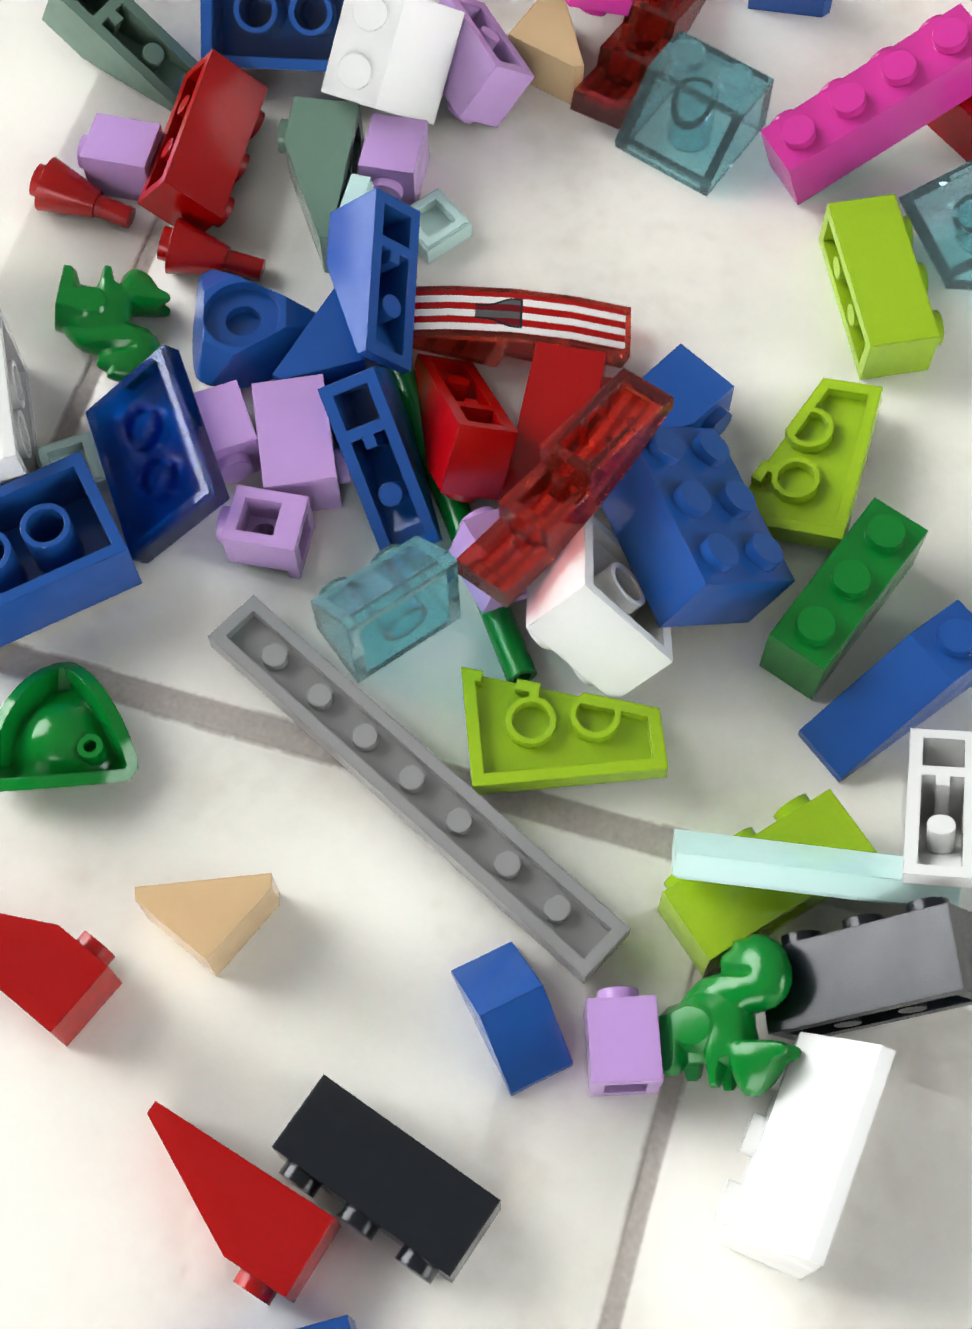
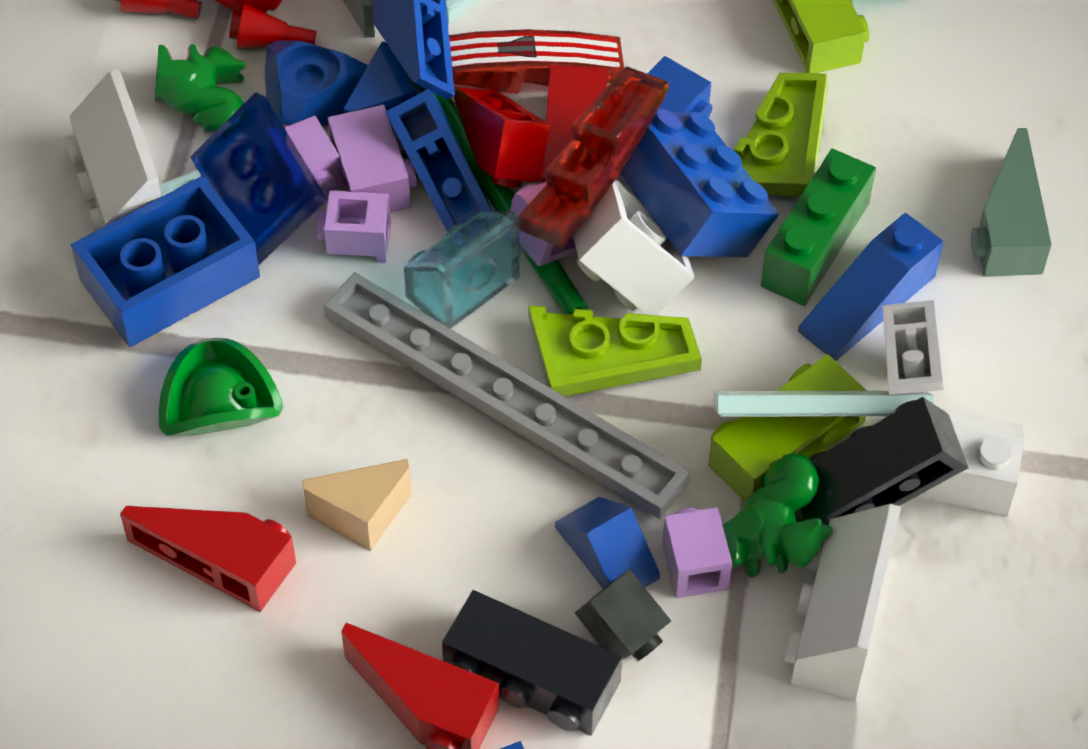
camera: 10 degrees left, 10 degrees down
none -> pearl dark grey brick [574,569,671,662]

